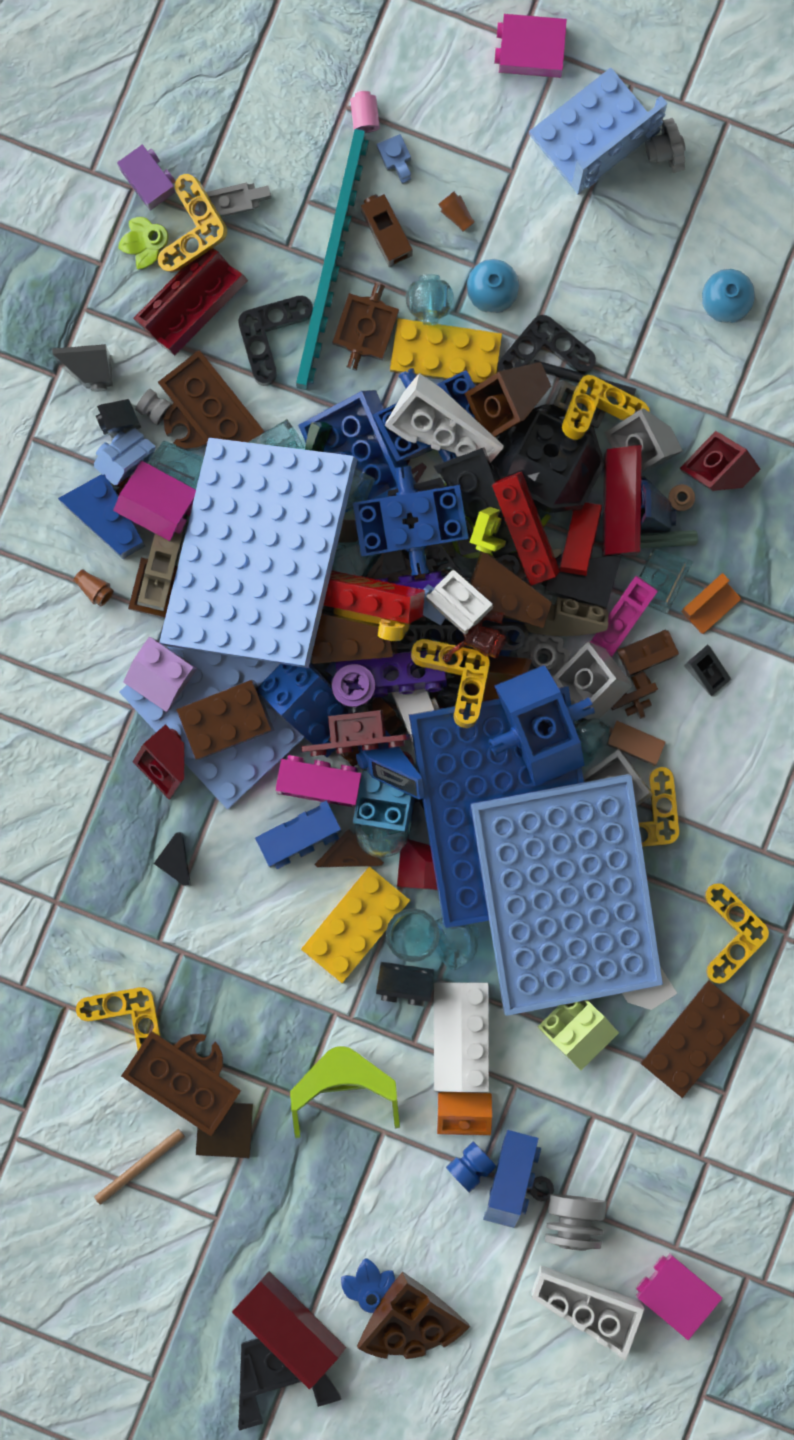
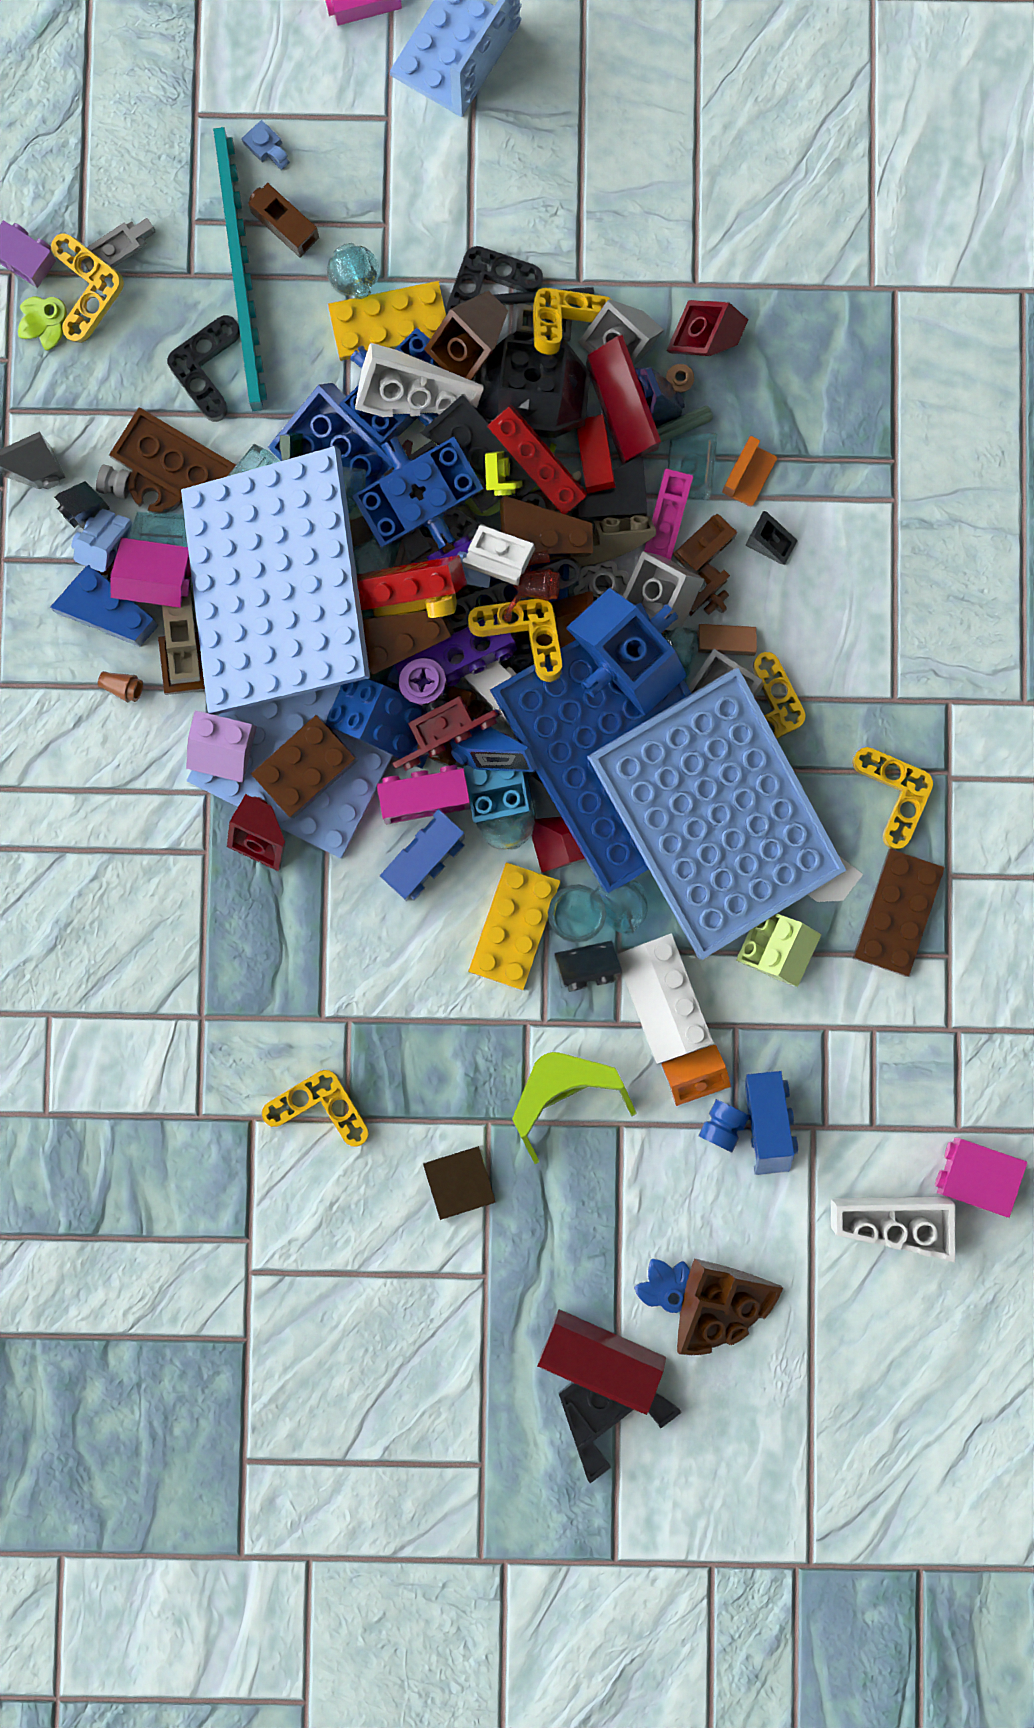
camera: 25 degrees left, 0 degrees up
medium nougat bar [94,1129,185,1205] -> none
reddish brown plate [121,1031,242,1136] -> none
dark red slope [133,248,248,356] -> none
black slope [153,832,191,887] -> none
reddish brown tile [314,829,384,868] -> none
reddish brown plate [332,282,399,371] -> none
bright pink brick [350,91,380,133] -> none
dark orange cone [438,191,475,232] -> none
dark azure cylinder [467,259,519,313] -> none
black bush [530,1176,554,1202] -> none
light grey wheel [545,1194,607,1251] -> none
light grey plant [645,118,686,173] -> none
dark azure cylinder [702,269,755,323] -> none

